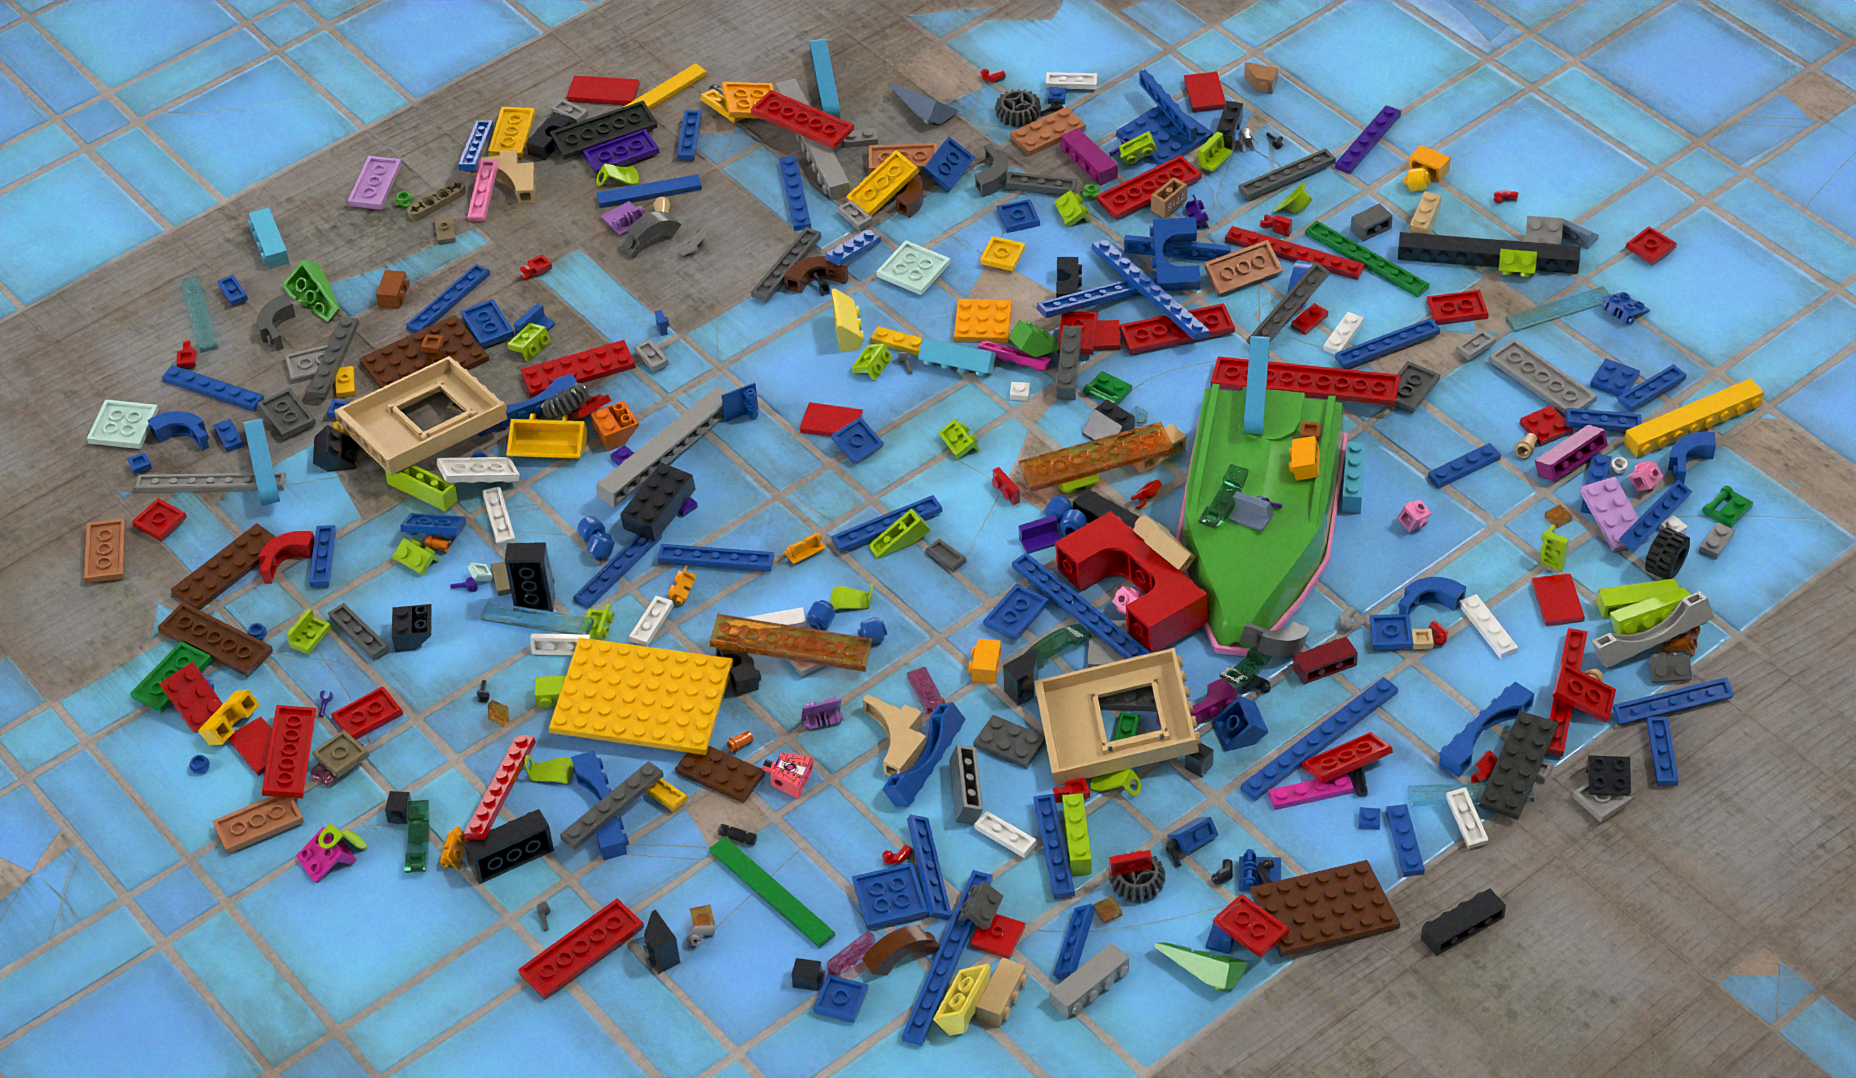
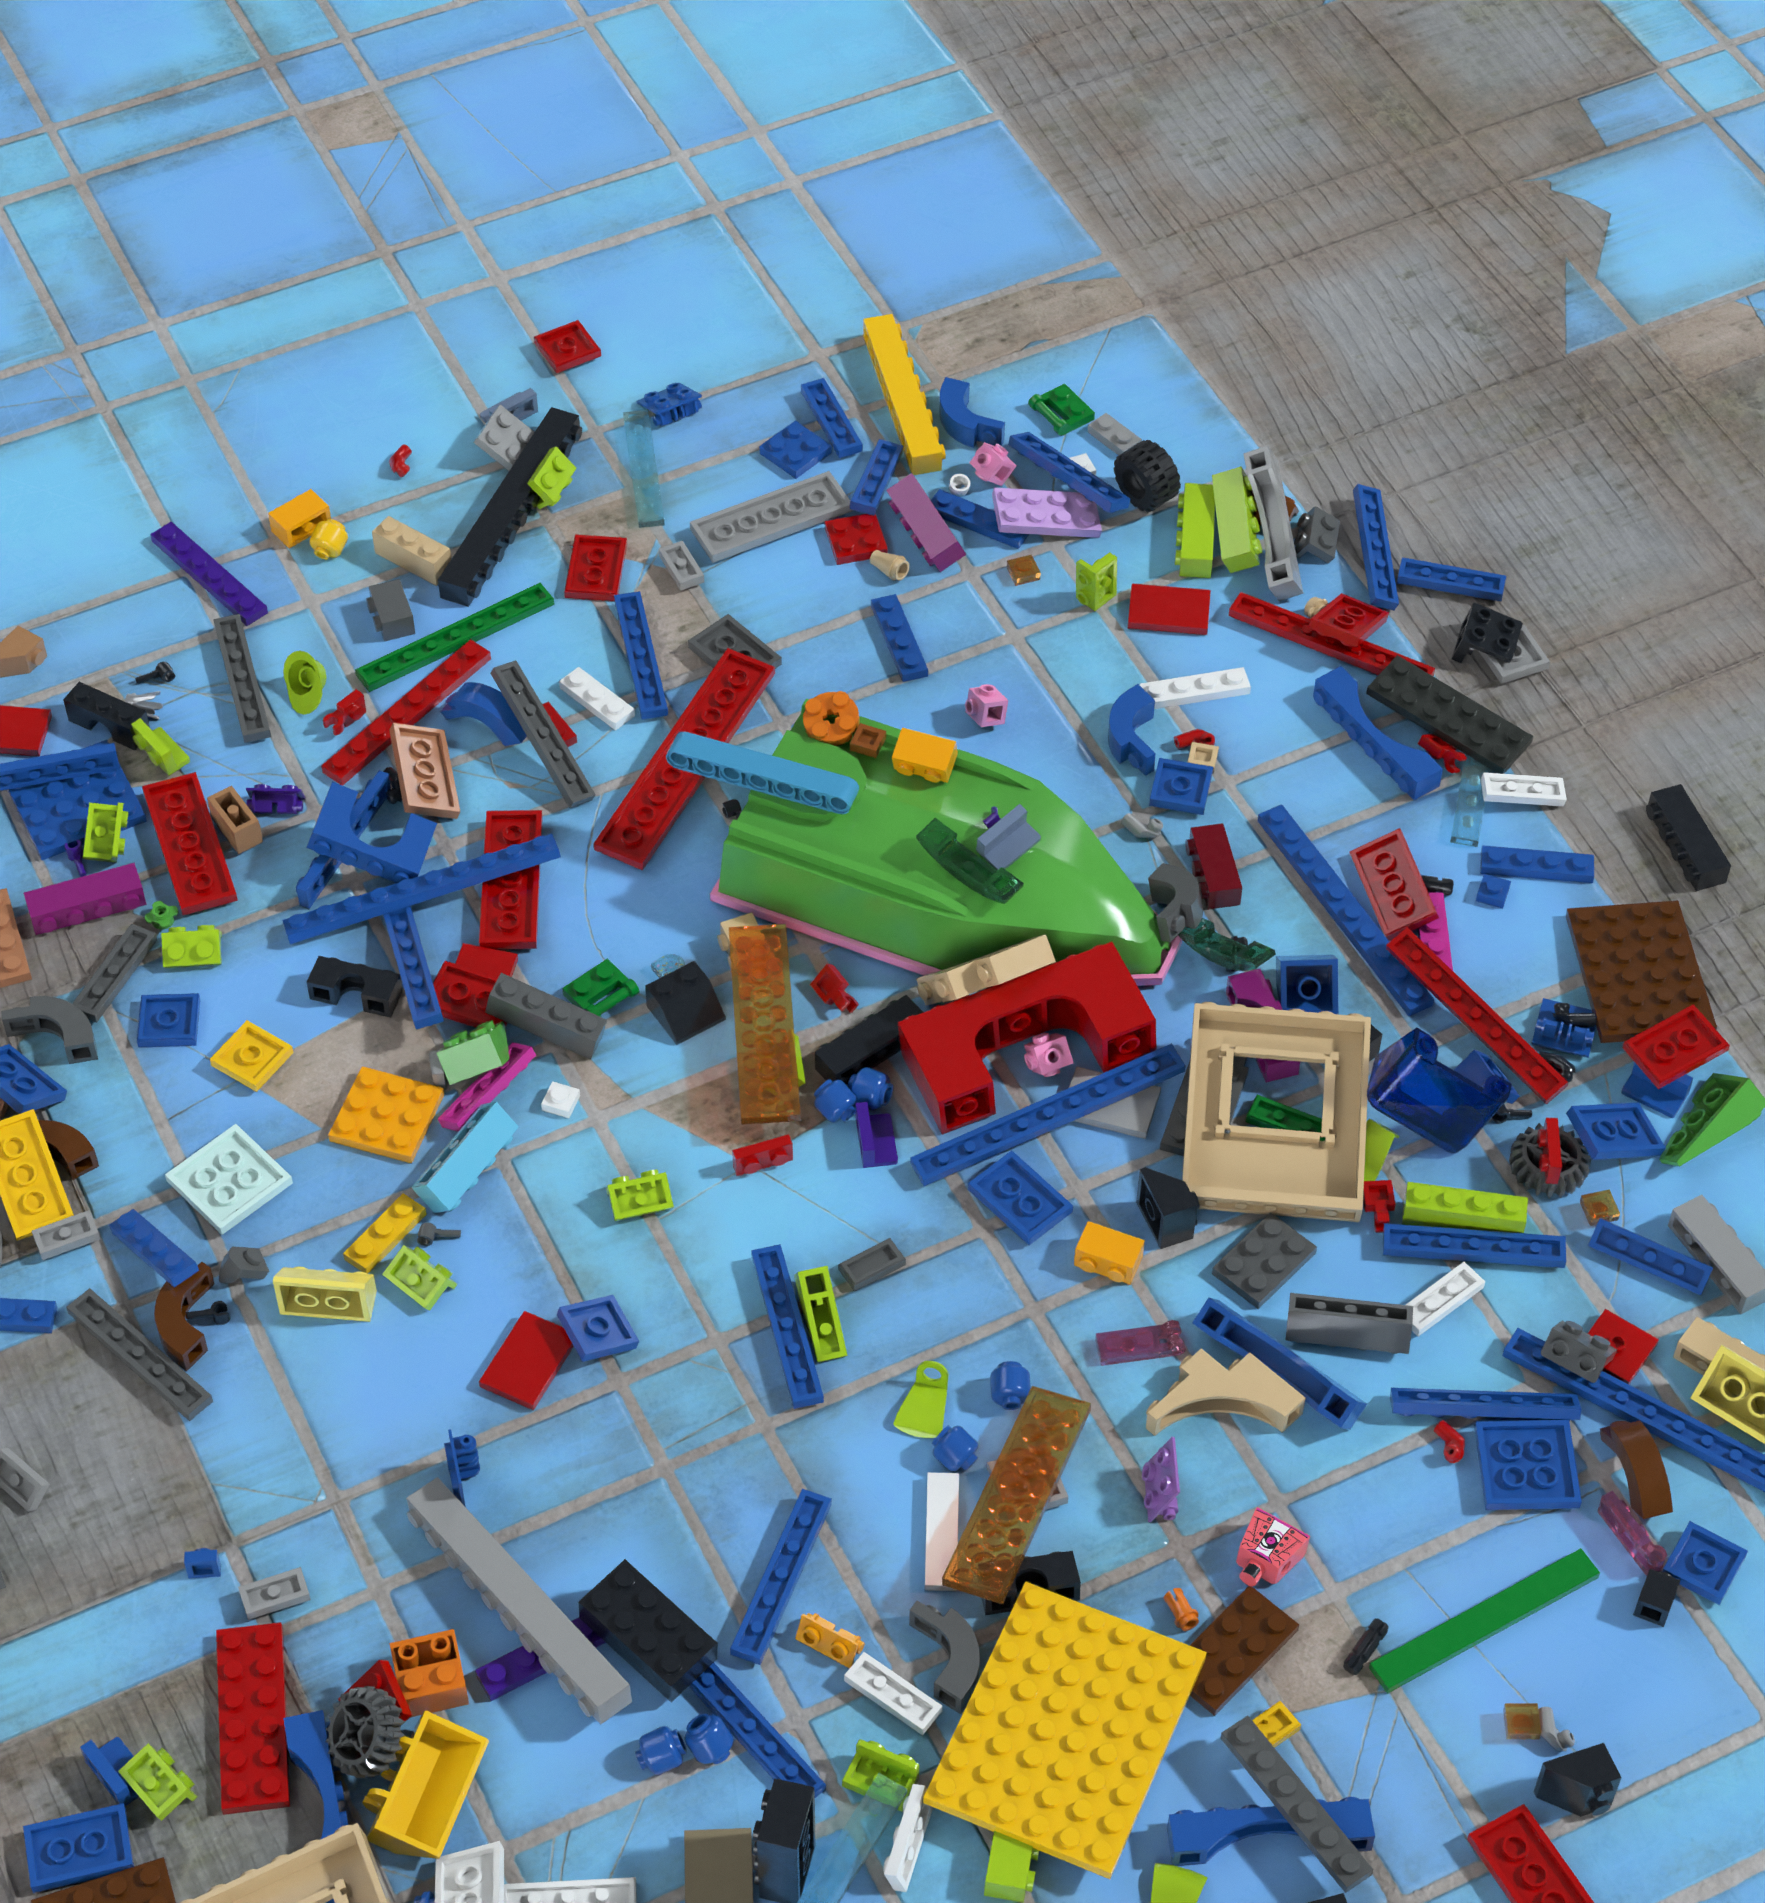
camera: 80 degrees left, 5 degrees up
light orange hinge [783,533,826,565] -> none
clear green slope [1024,624,1092,670] -> none
none -> dark grey plate [219,1246,269,1284]
none -> orange plate [803,691,860,746]
none -> dark grey arch [909,1601,980,1714]
none -> clear blue windscreen [1367,1027,1512,1154]
none -> red plate [1386,927,1568,1105]
none -> blue plate [1566,1102,1666,1160]

